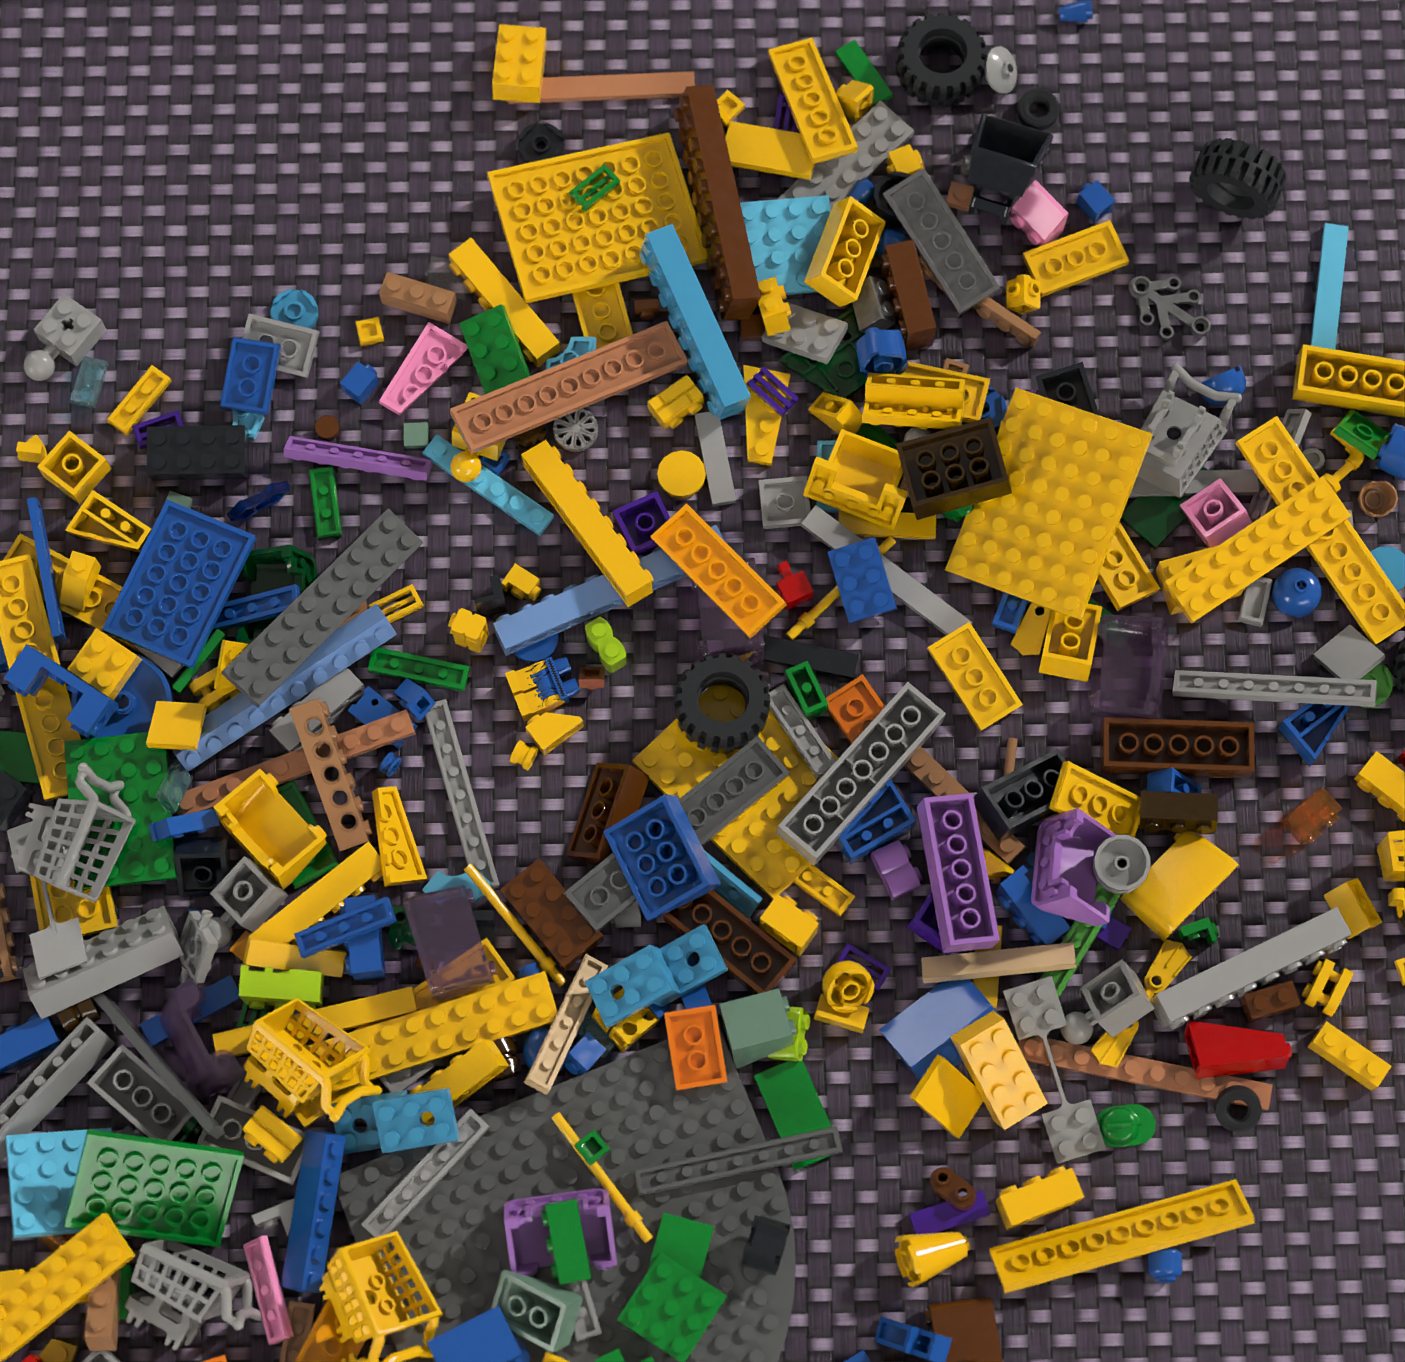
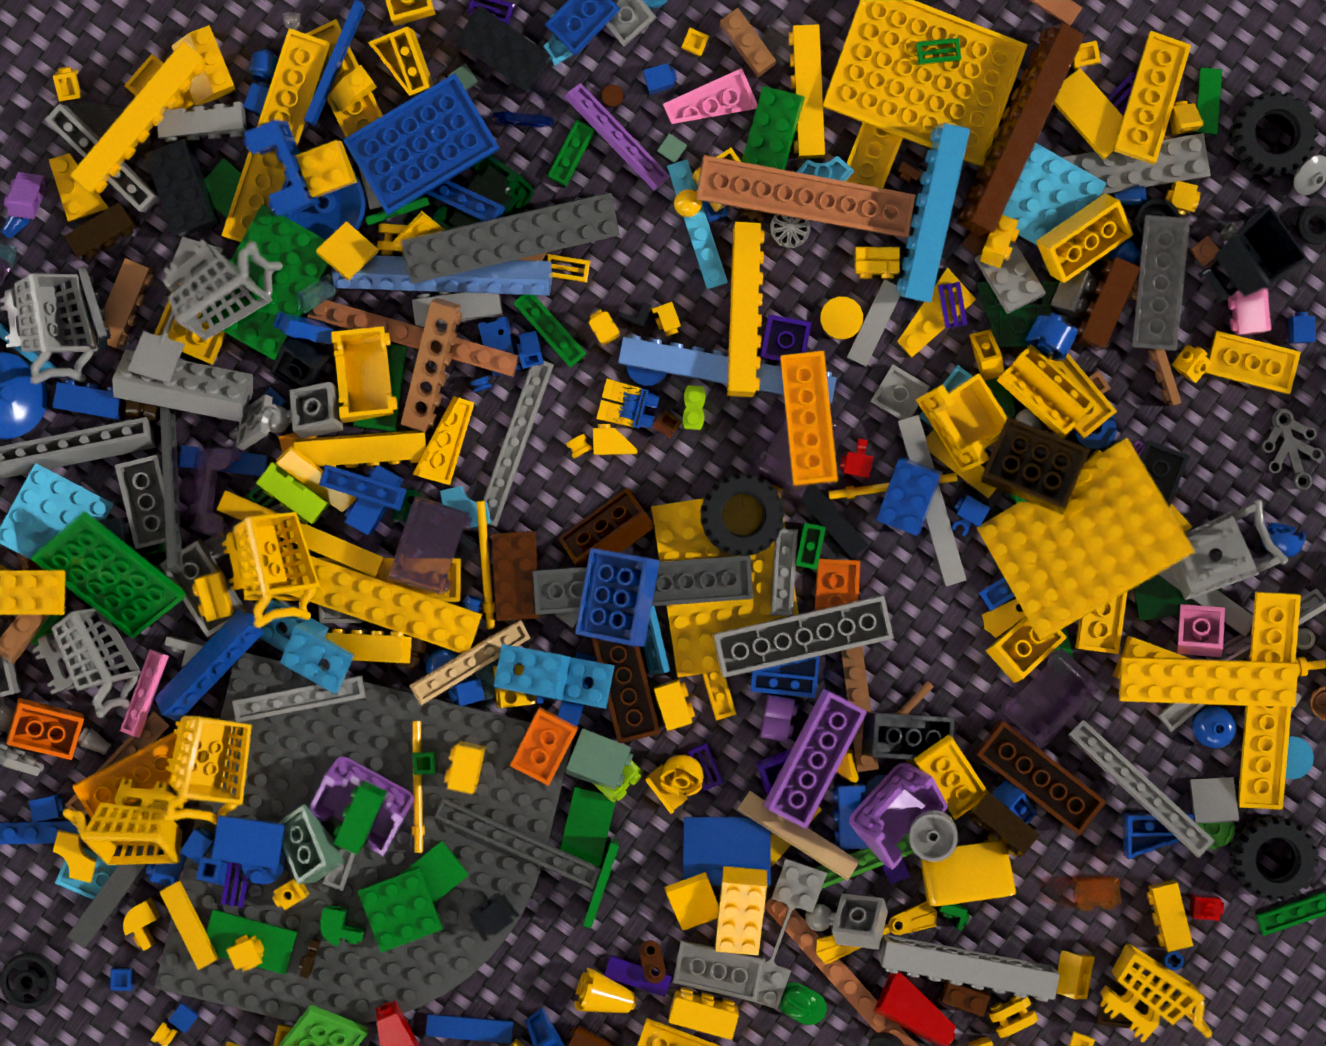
camera: 35 degrees right, 15 degrees up
yellow plate [927,622,1023,732] -> none
none -> yellow brick [445,741,486,794]
none -> green tile [583,837,619,928]
none -> light grey tile [673,940,766,1002]
none -> blue brick [951,495,990,536]

